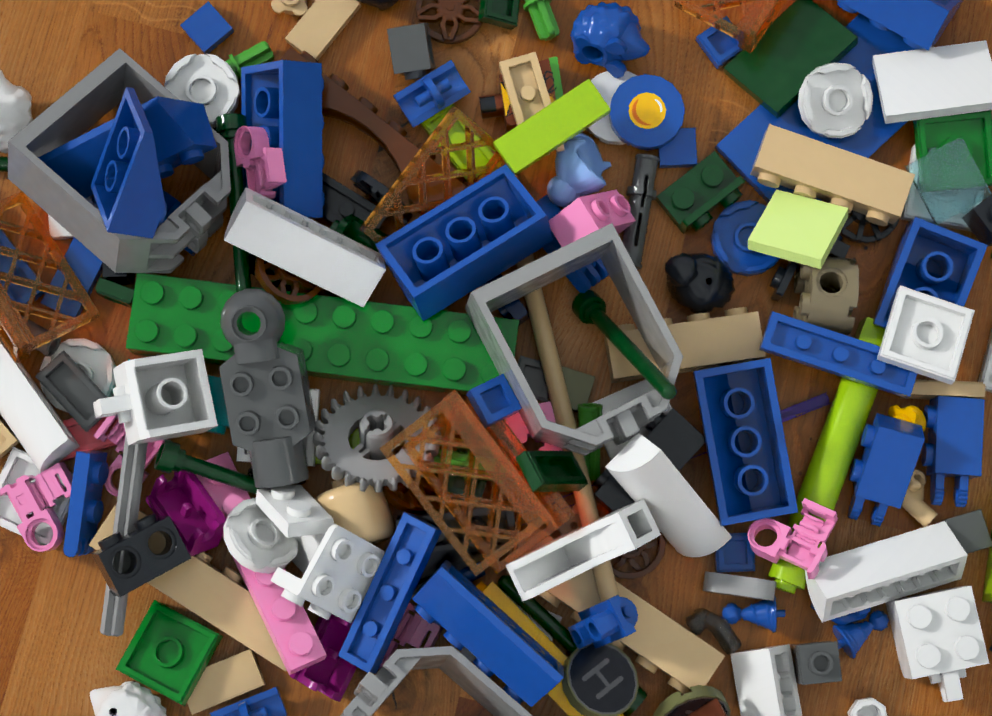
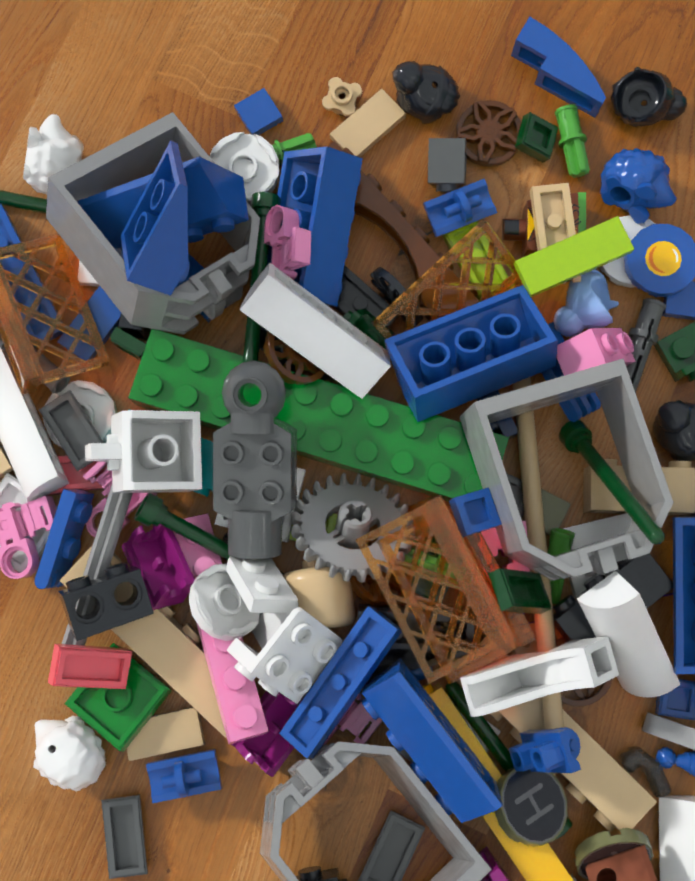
camera: 15 degrees right, 0 degrees up
none -> coral tile [48,644,132,689]

